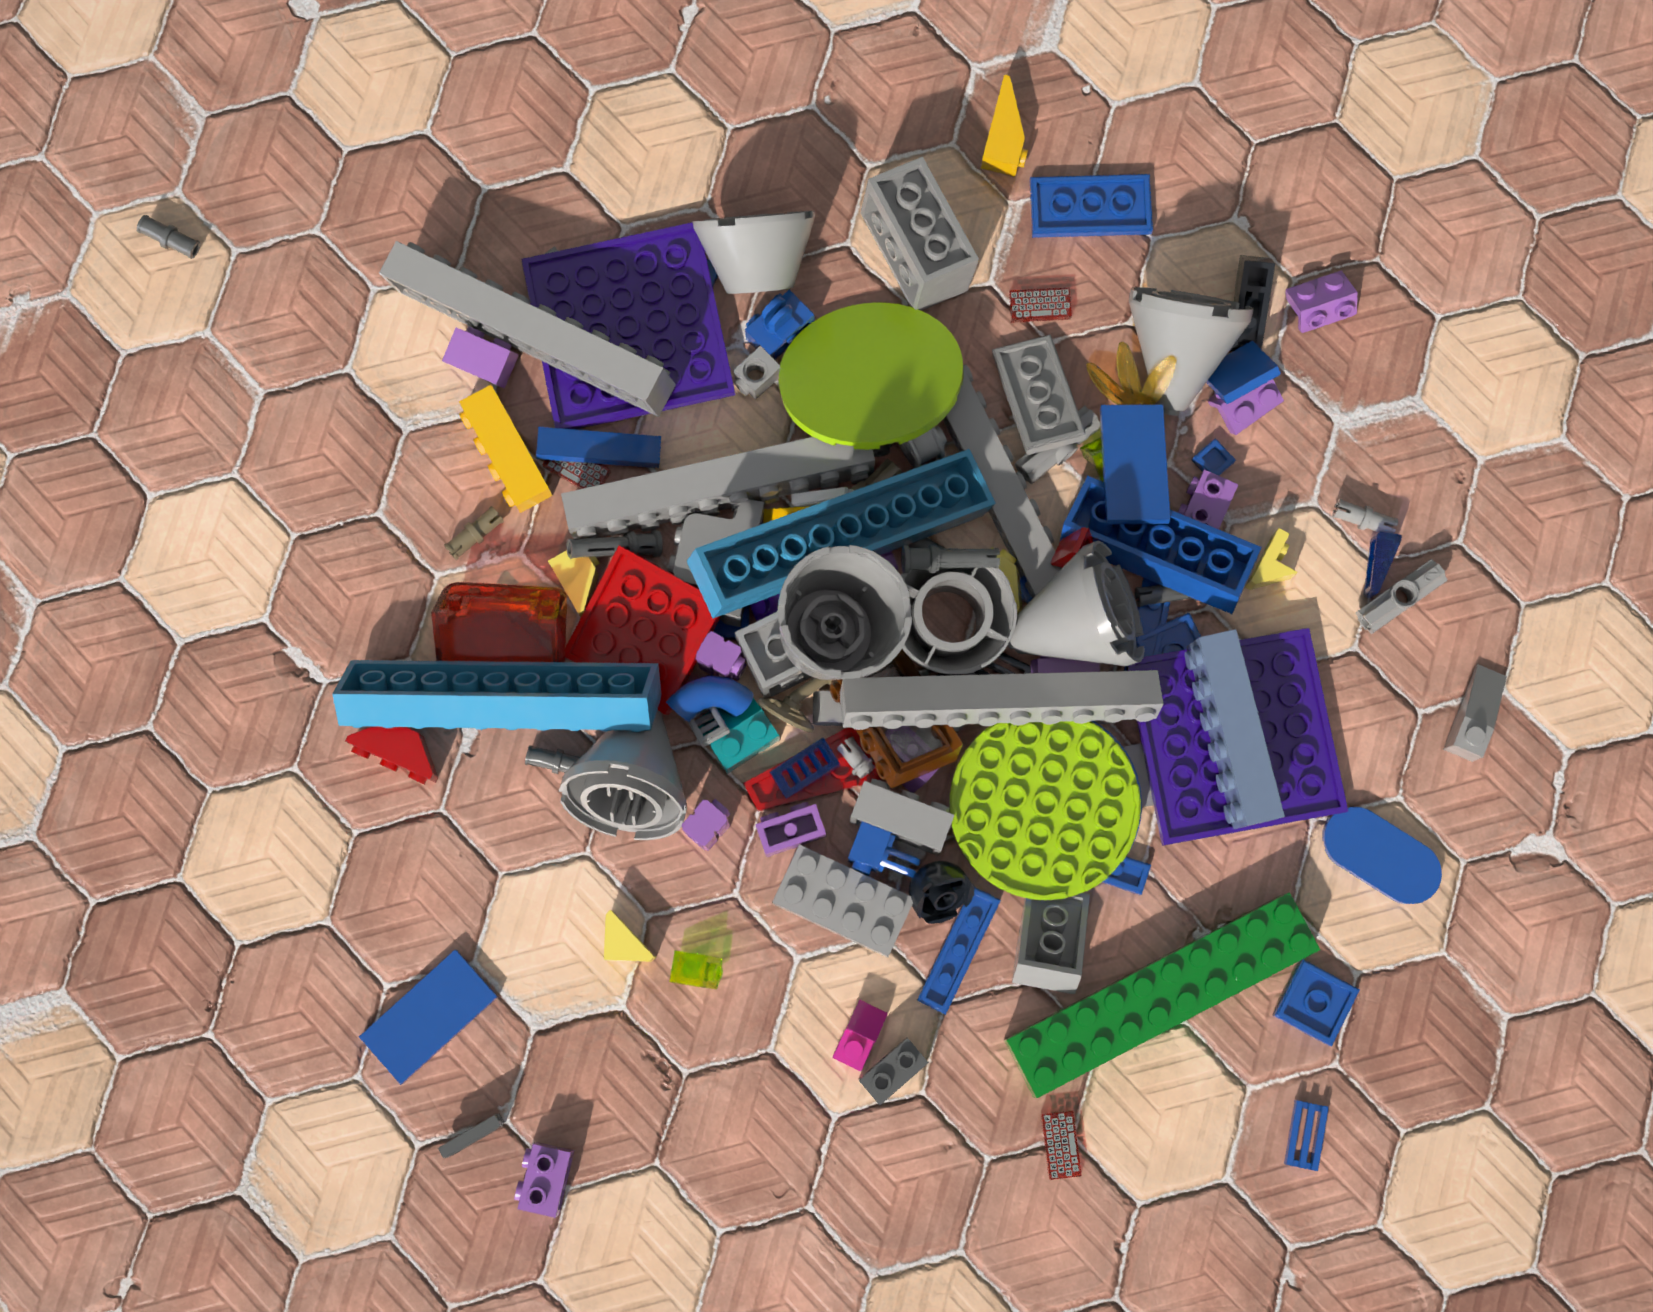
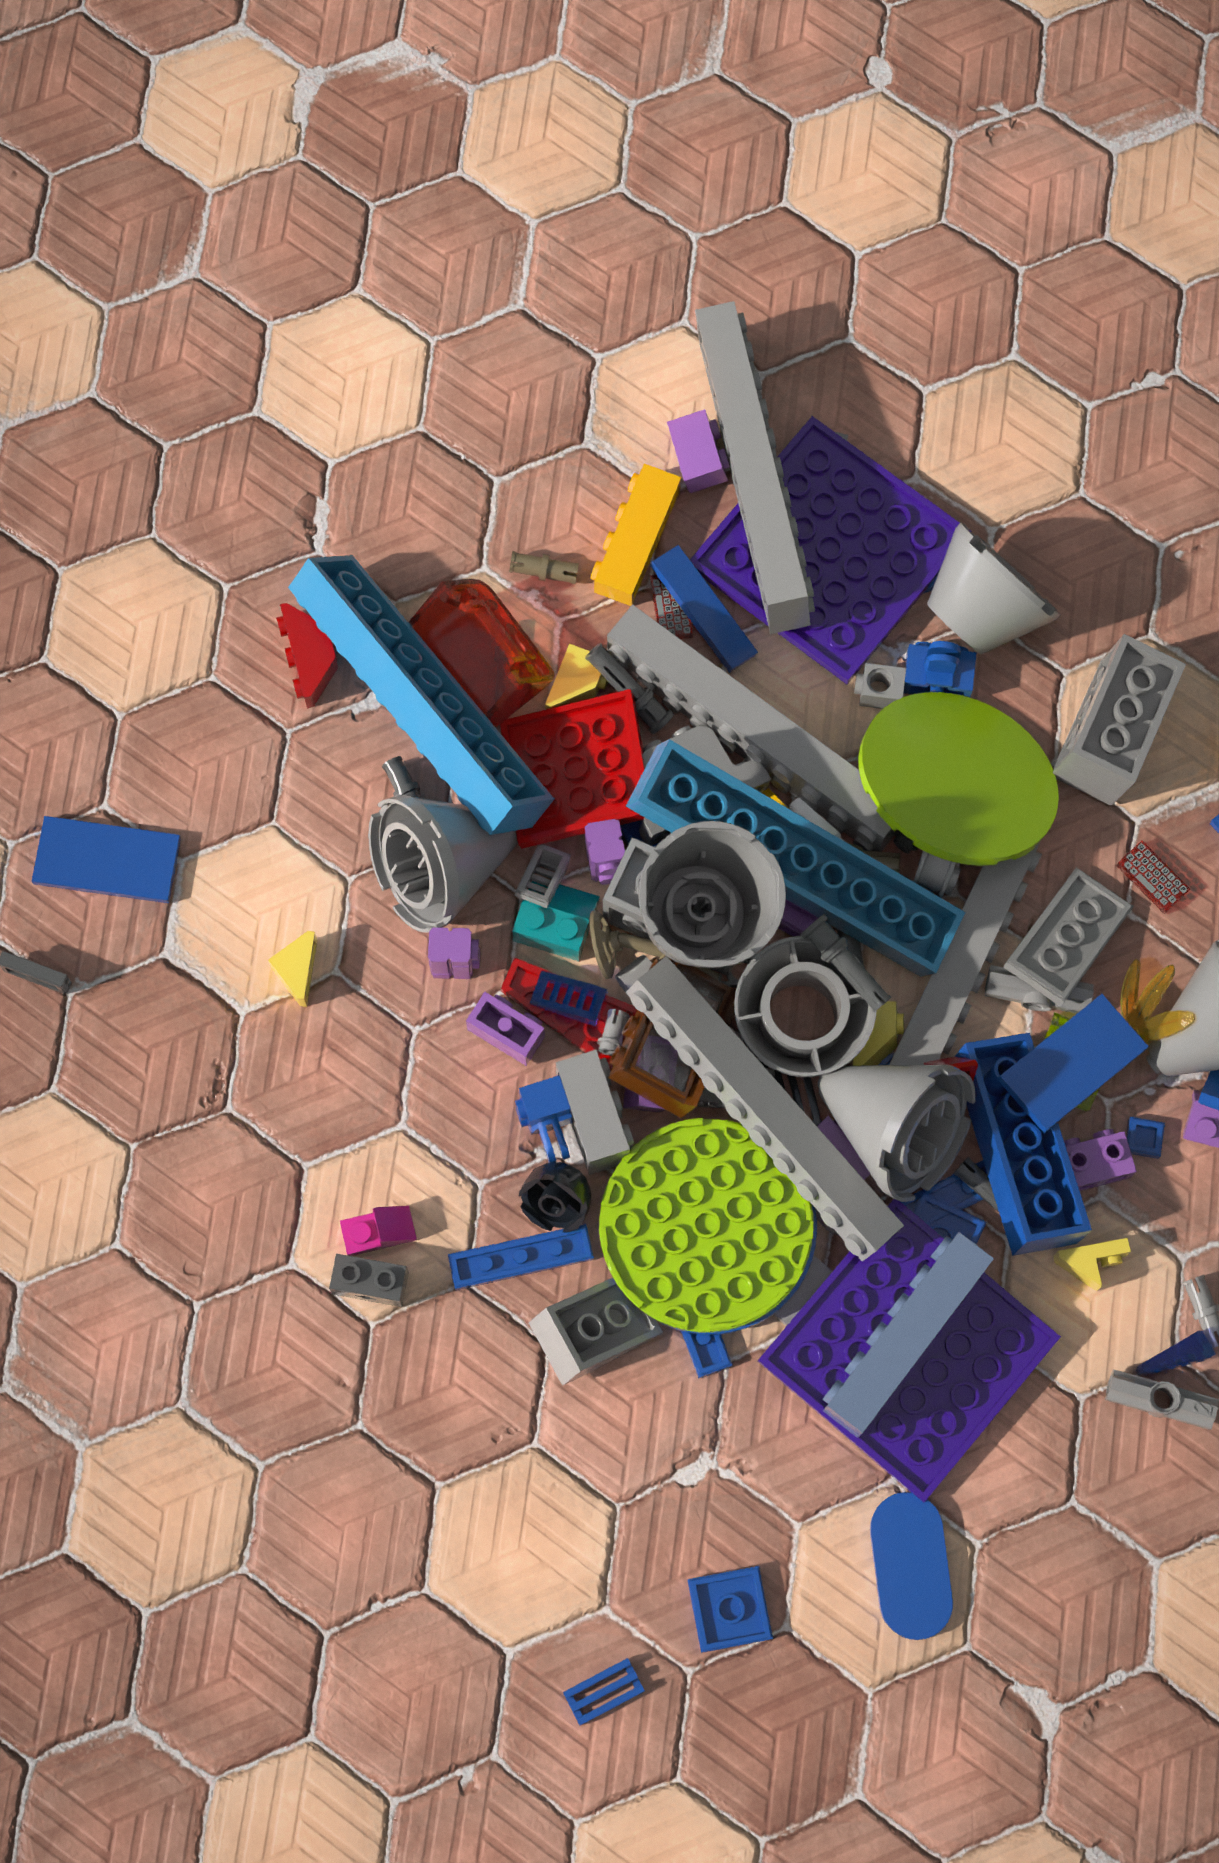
camera: 50 degrees right, 5 degrees down
dark grey pin [137,215,201,259] -> none
medium lavender brick [514,1142,574,1218] -> none
blue cylinder [666,676,754,722] -> none
clear neon green bracket [669,950,723,989] -> none
light grey brick [772,844,913,958] -> none
green brick [1004,892,1321,1099] -> none
tile [1040,1110,1082,1180] -> none
light grey slope [1443,664,1507,762] -> none

